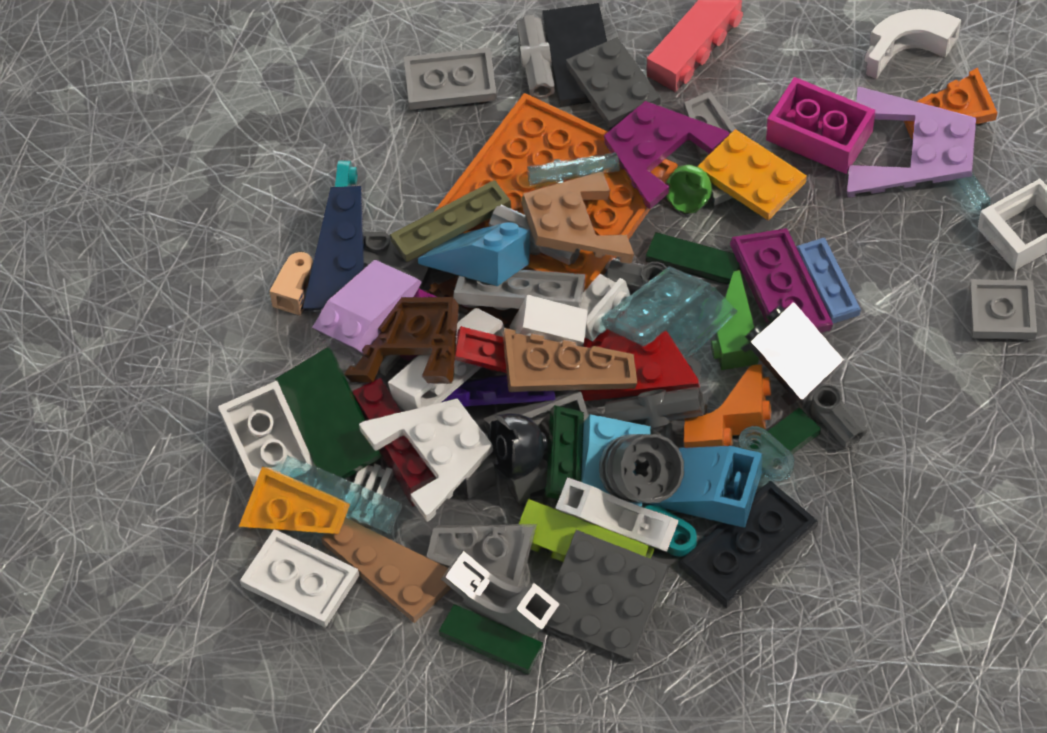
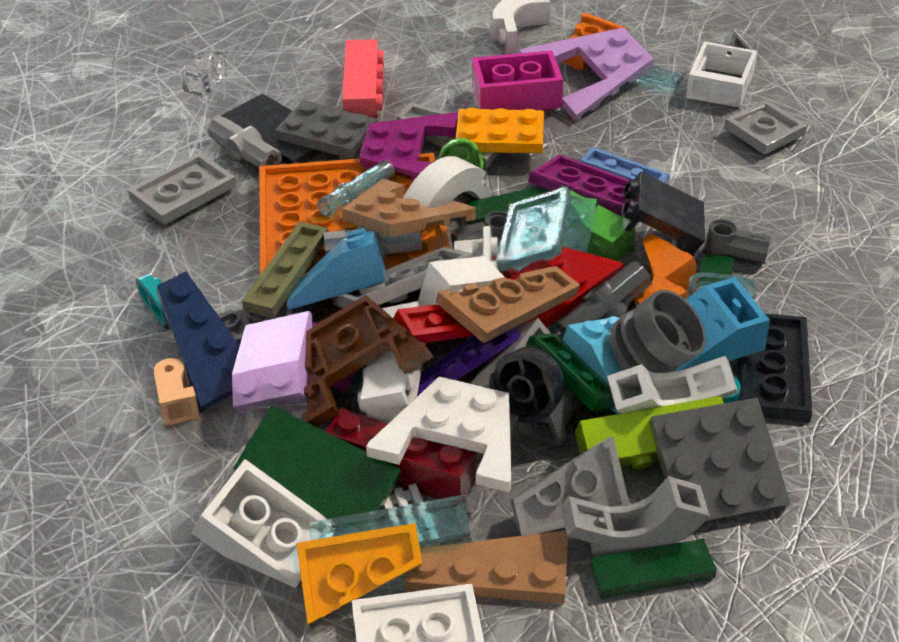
camera: 40 degrees left, 15 degrees down
none -> white arch [402,156,492,225]

